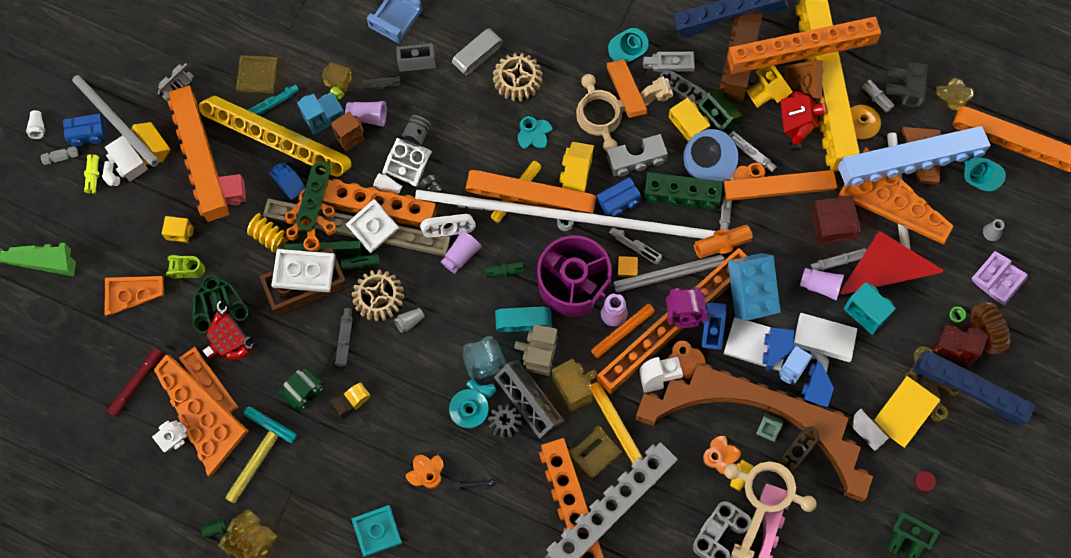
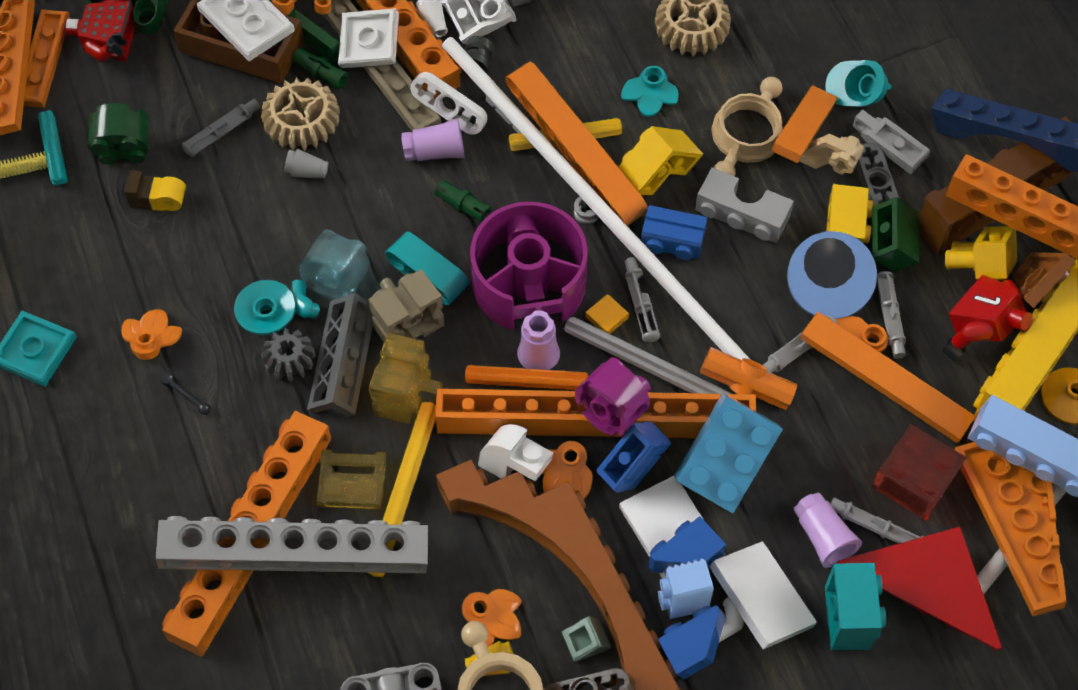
camera: 40 degrees right, 10 degrees down
dark green brick [644,172,723,210] -> none

